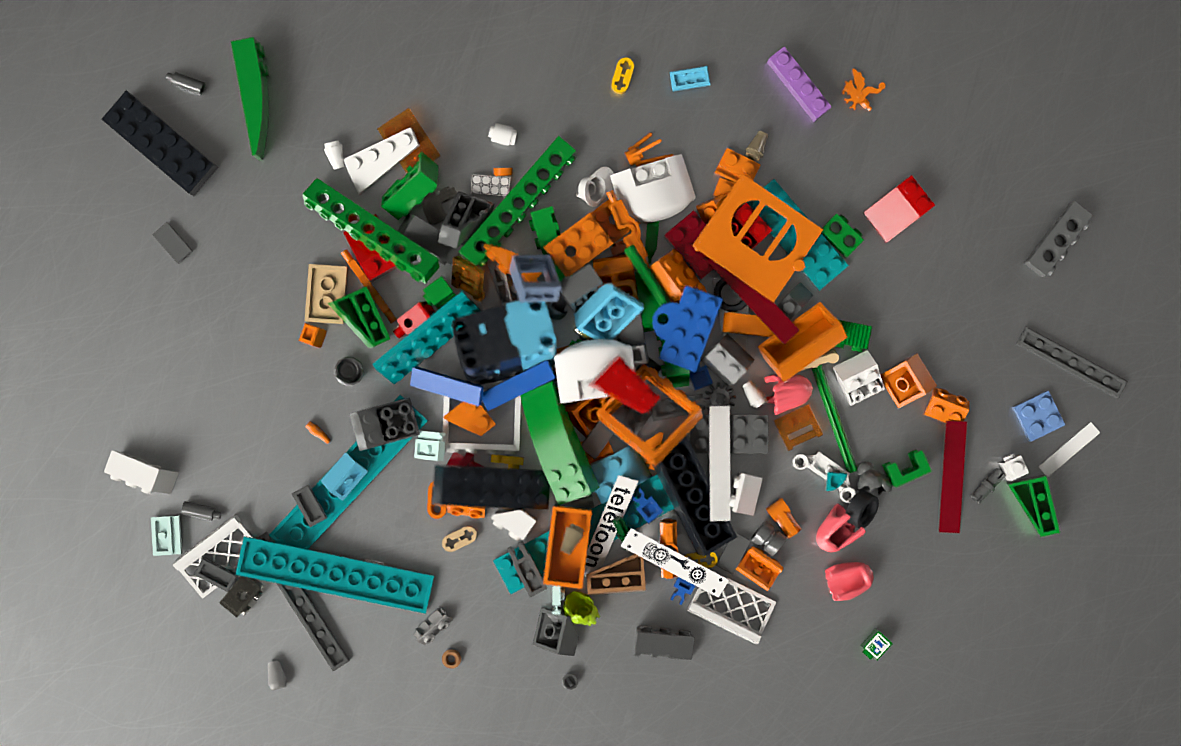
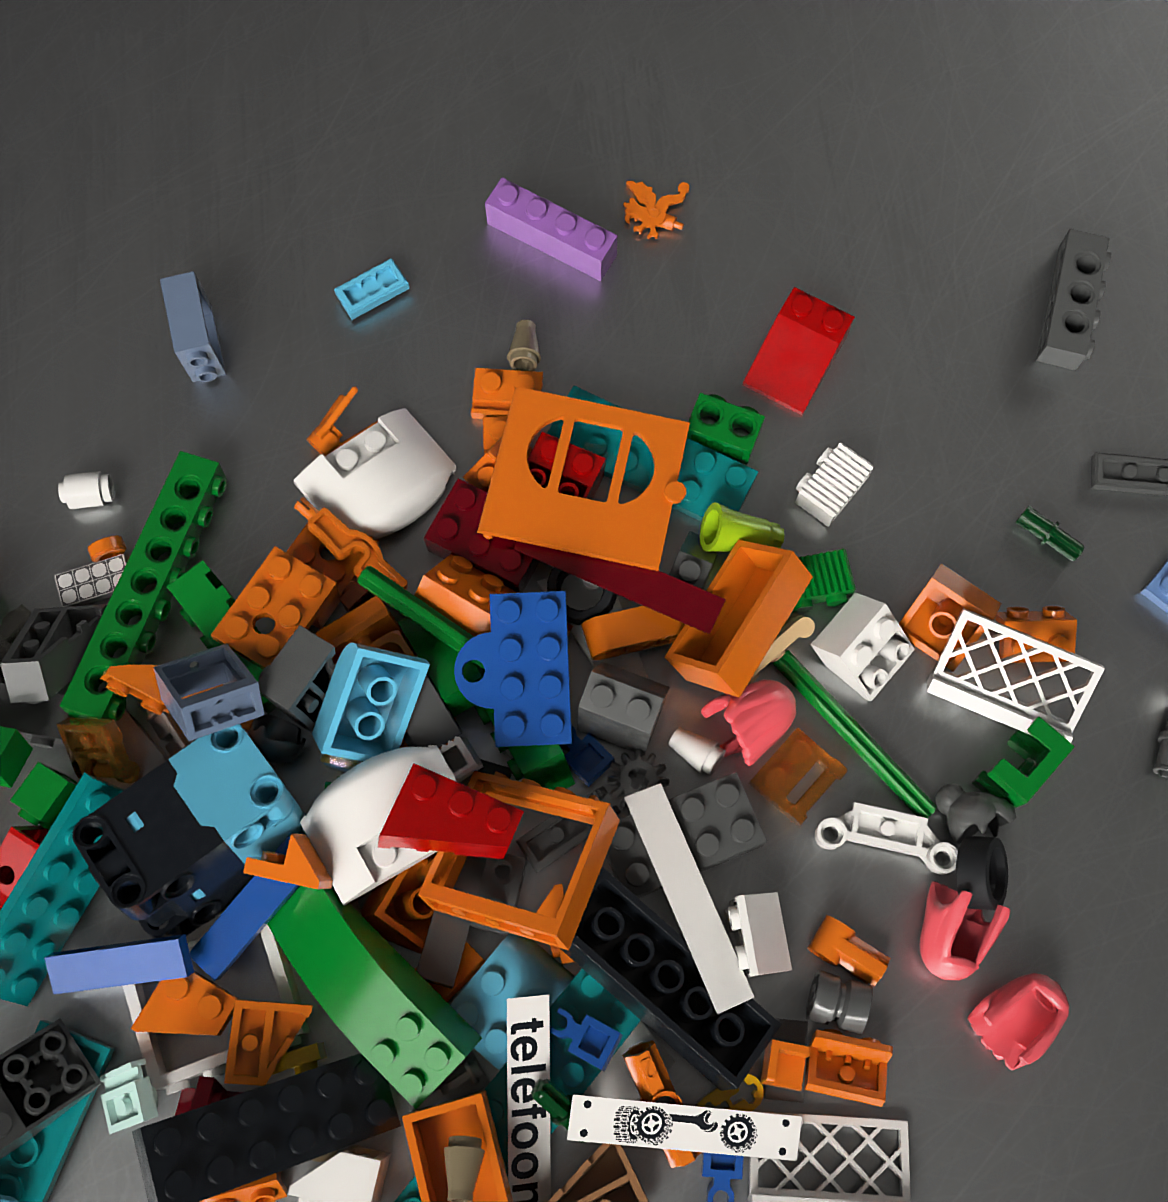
camera: 25 degrees left, 15 degrees down
white piece [576,167,614,207] -> none
yellow beam [611,57,634,94] -> none
green piece [645,221,659,264] -> none
teal tile [825,472,847,491] -> none
brick [860,629,893,661] -> none
dark red sticker [939,421,967,533] -> none
none -> sand blue window [160,271,226,382]
none -> orange wing [224,999,313,1086]
none -> orange slope [243,833,333,889]
none -> lime plant [700,502,785,552]
none -> orange panel [760,1039,811,1091]
none -> white brick [795,442,875,527]
none -> white fence [926,608,1105,743]
none -> dark green axle [1015,505,1084,561]

